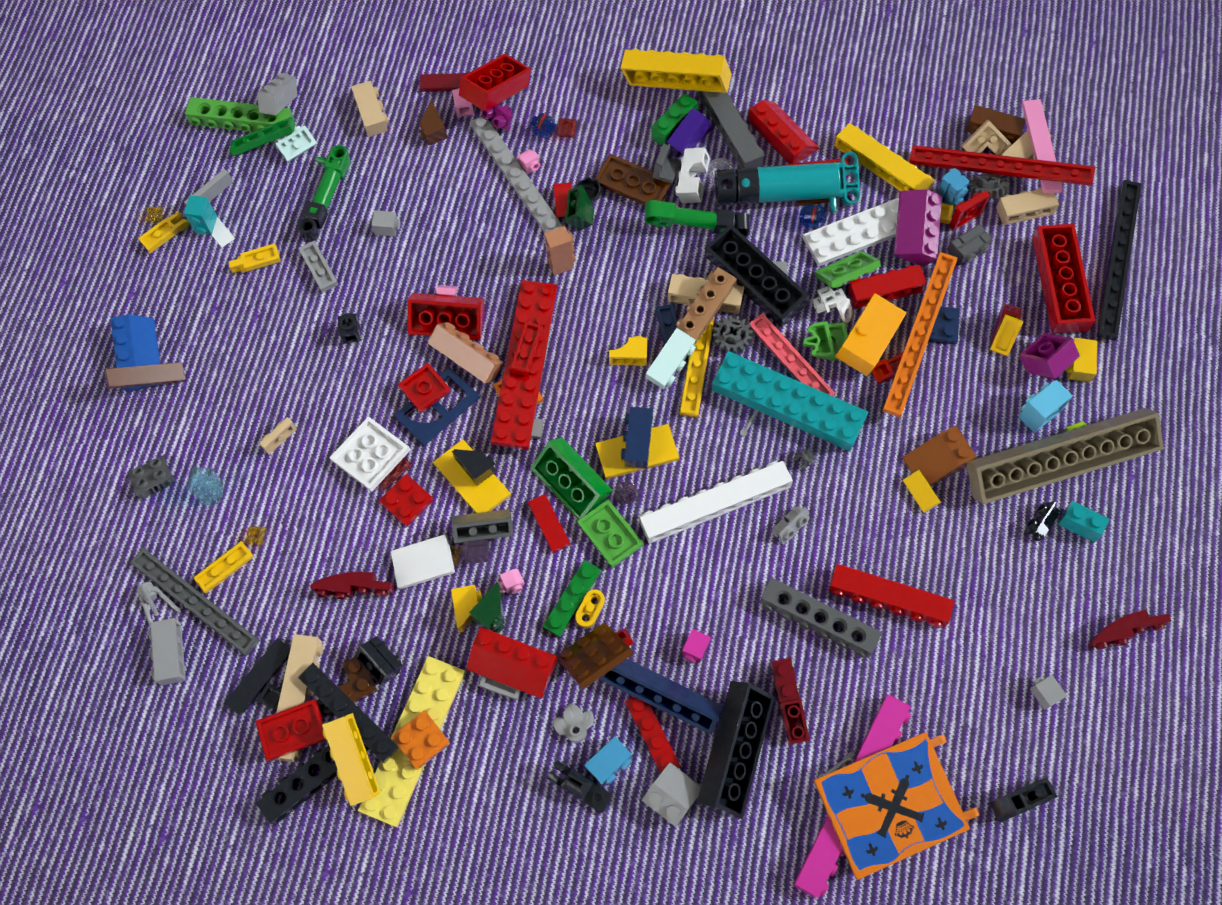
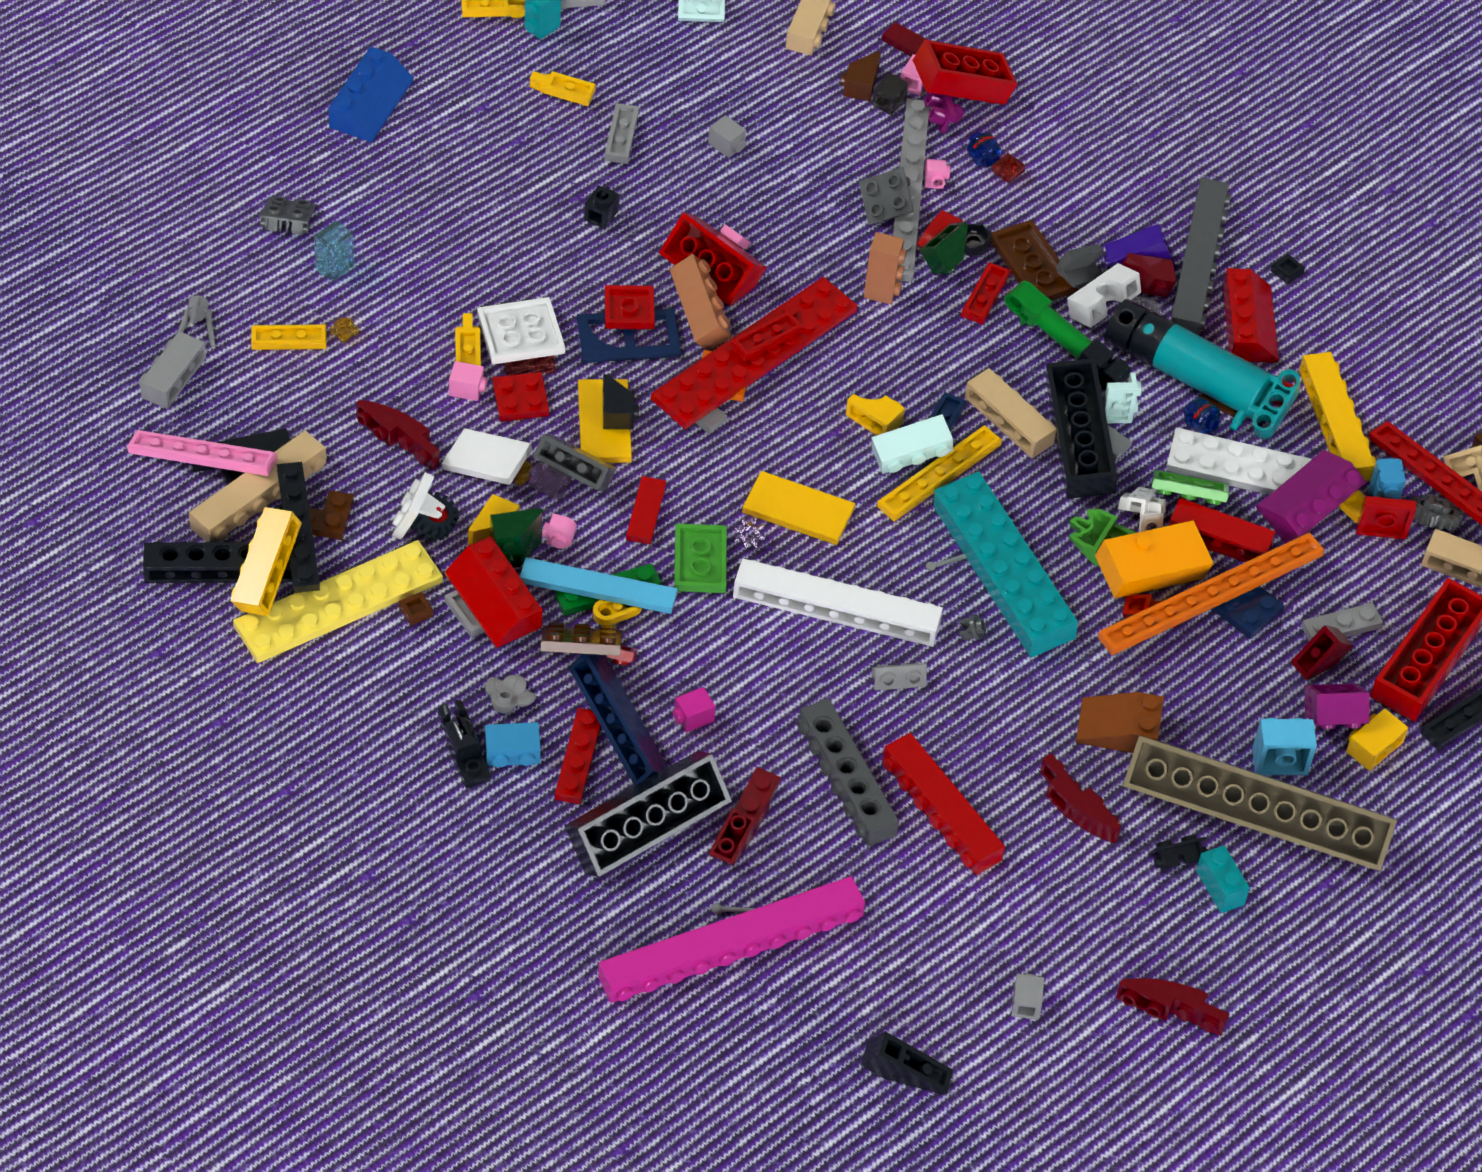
camera: 30 degrees right, 15 degrees down
tile [104,362,186,389] -> none
dark grey tile [130,548,260,656] -> none
white sticker [212,217,235,247] -> none
red tile [255,699,326,762] -> none
tan plate [259,417,297,455] -> none
green piece [298,145,351,242] -> none
black brick [355,636,403,686] -> none
orange plate [391,710,450,770] -> none
green slope [531,437,613,520] -> none
yellow brick [621,49,732,93] -> none
dark blue brick [621,406,653,469] -> none
light grey slope [642,762,701,827] -> none
green brick [651,93,698,146] -> none
medium nougat brick [676,267,737,344] -> none
dark grey gear [713,315,753,354] -> none
coral plate [749,313,835,396] -> none
flag [813,732,980,880] -> none
yellow tile [903,470,941,513] -> none
dark grey brick [947,225,992,265] -> none
yellow tile [990,314,1023,356] -> none
none -> bright pink tile [127,430,278,476]
none -> plate [392,472,459,542]
none -> reddish brown plate [398,592,434,626]
none -> bright pink brick [449,361,488,401]
none -> yellow hinge [455,313,481,366]
none -> medium azure tile [520,557,677,614]
none -> dark grey hinge [859,167,914,226]
none -> clear smoke brick [872,73,909,115]
none -> red tile [961,262,1011,325]
none -> dark red slope [1040,753,1121,843]
none -> light aqua bracket [1104,372,1141,423]
none -> dark red slope [1121,253,1177,297]
none -> black tile [1270,254,1305,284]
none -> light grey plate [1301,602,1383,641]

